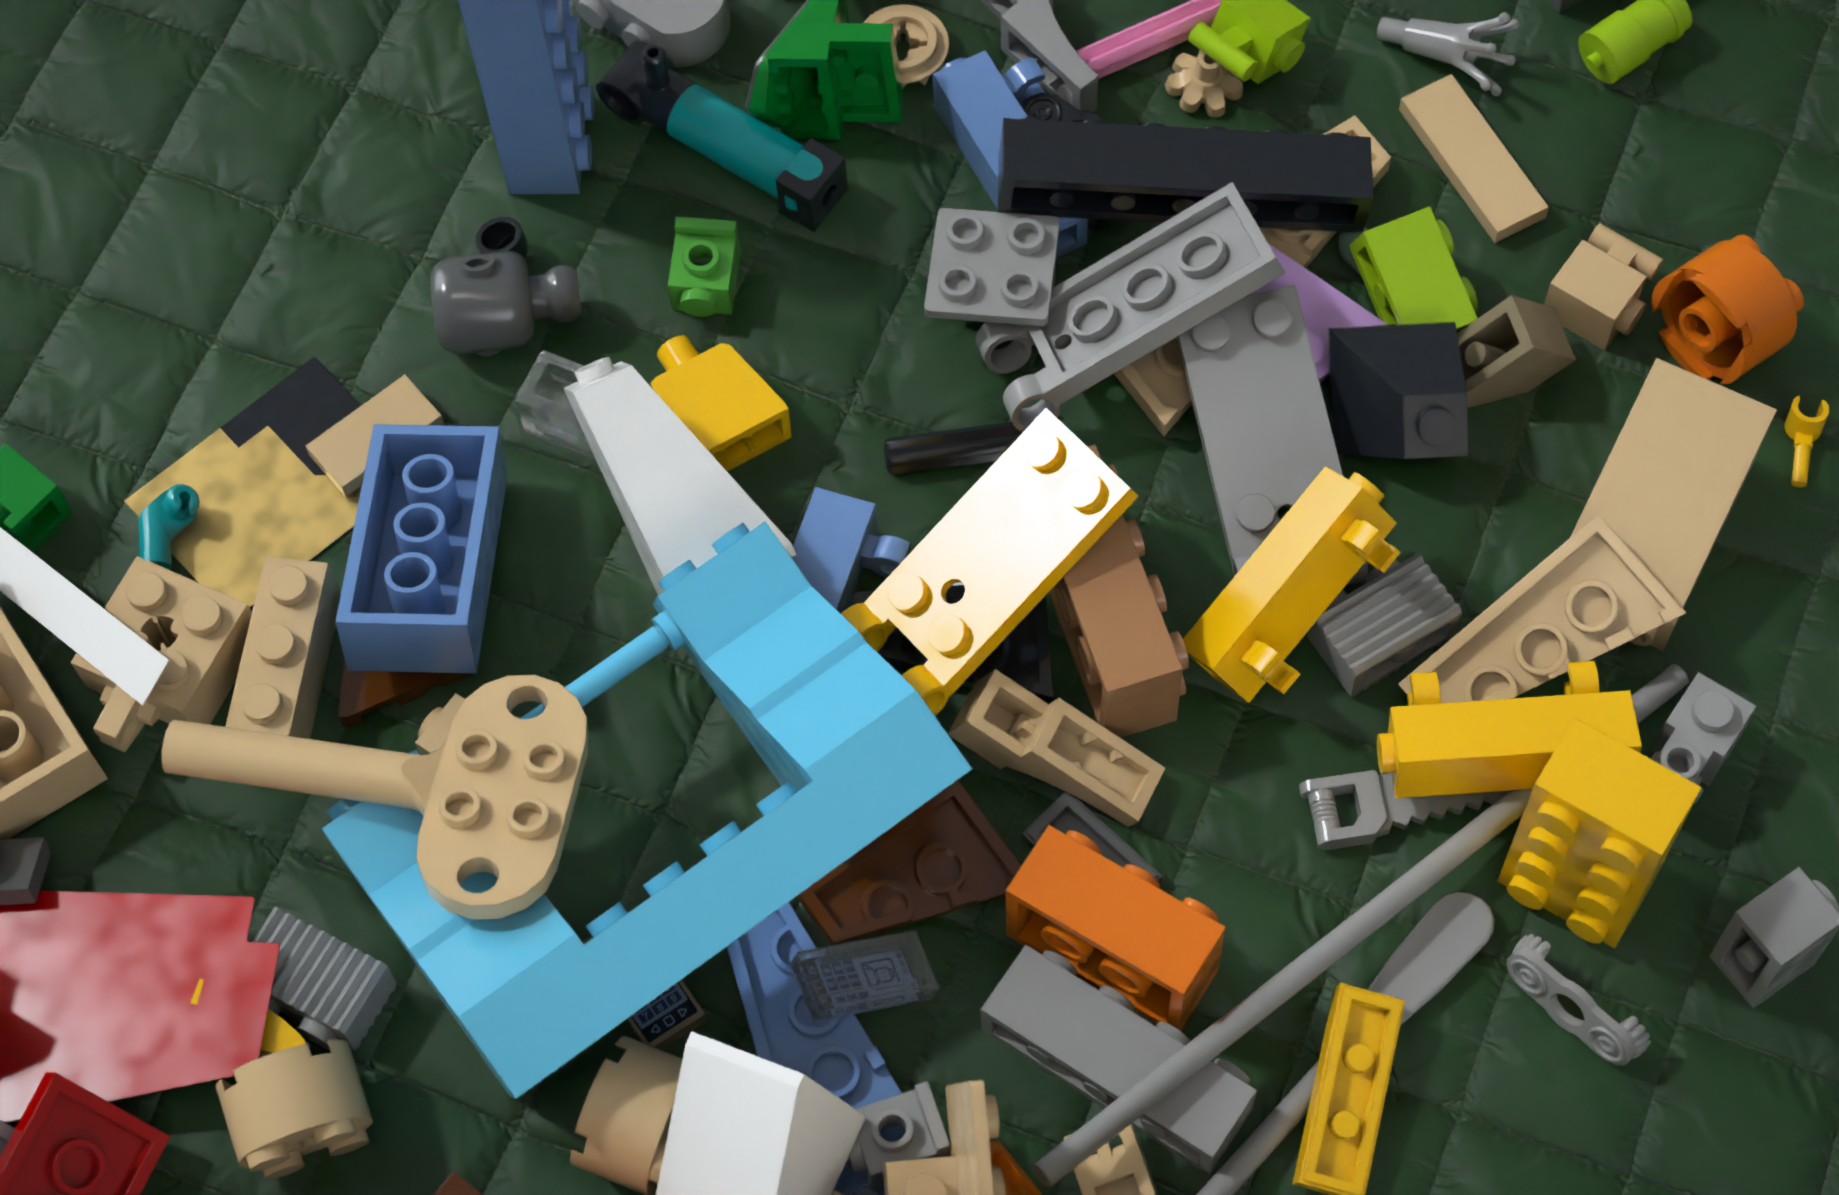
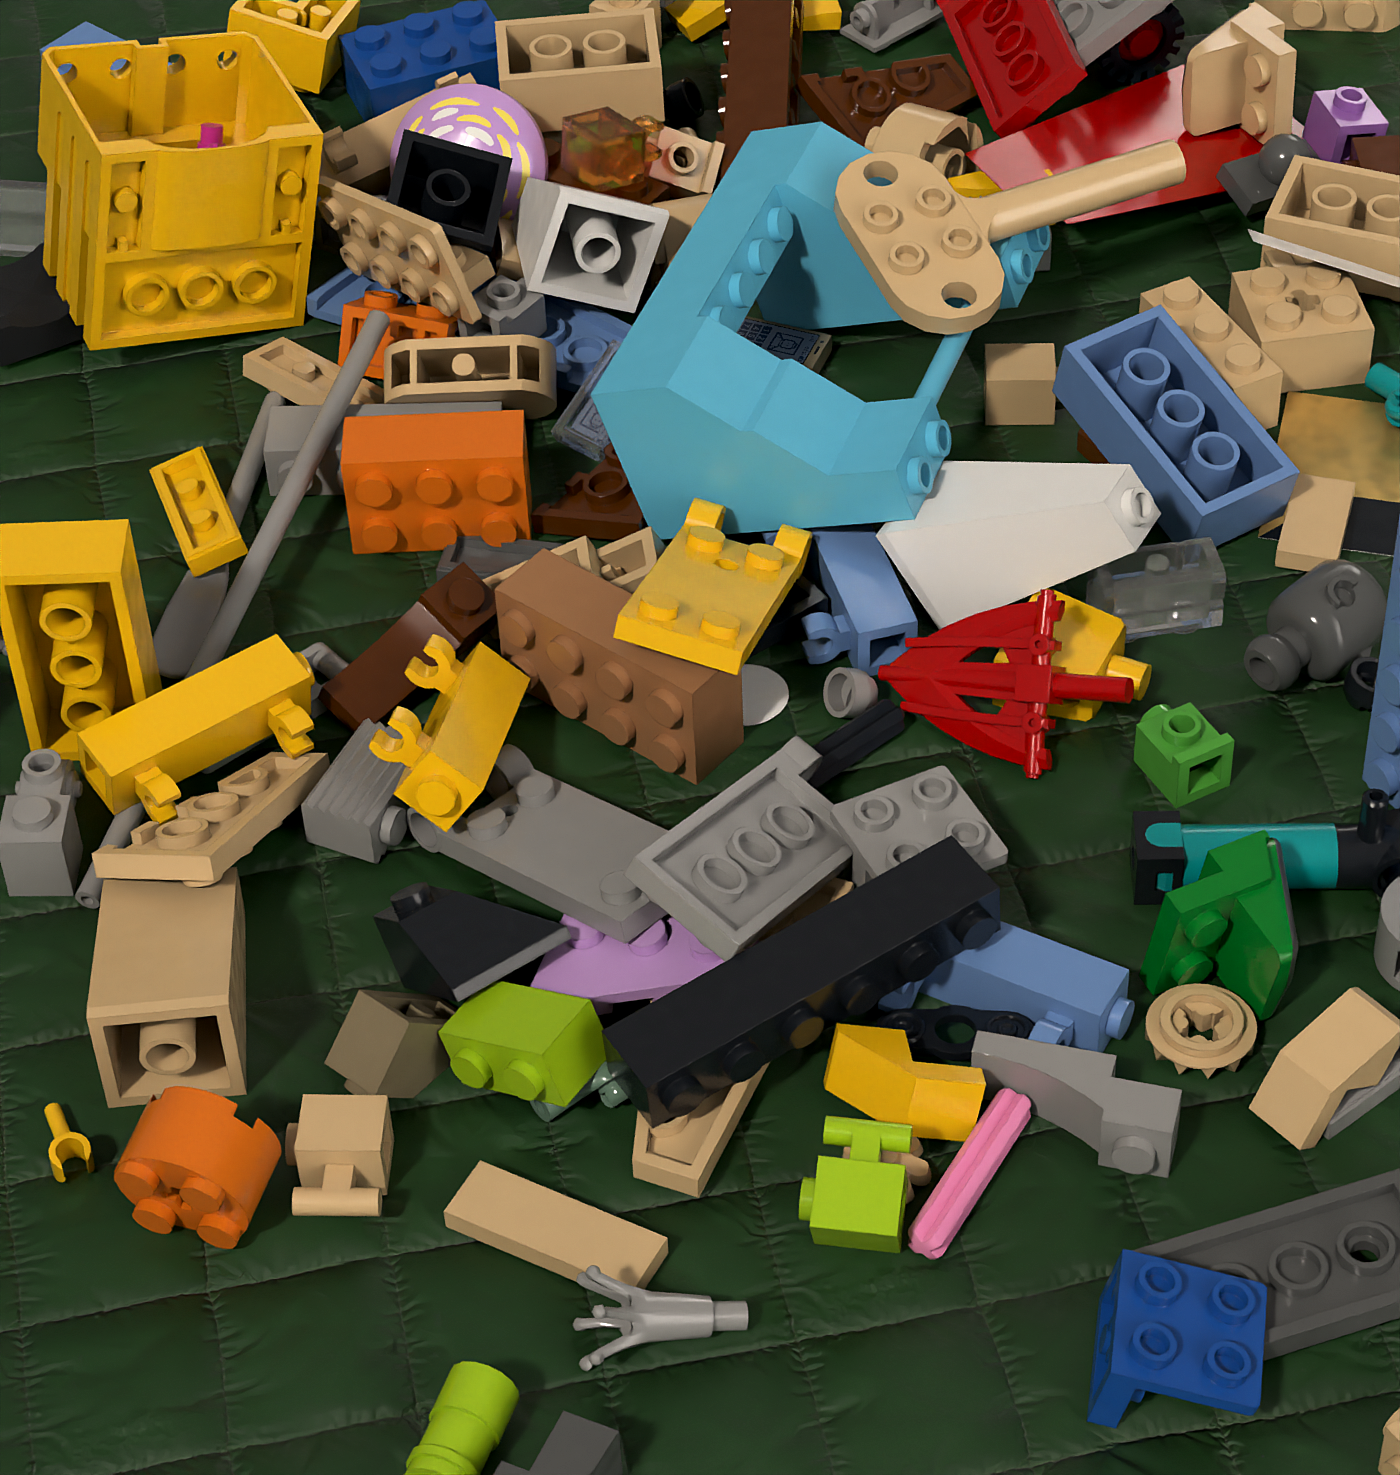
camera: 145 degrees right, 20 degrees down
none -> reddish brown slope [317,561,498,734]
none -> tan brick [384,334,557,420]
none -> light grey hinge [823,667,879,718]
none -> yellow slope [823,1023,986,1142]
none -> red bar [878,589,1134,779]

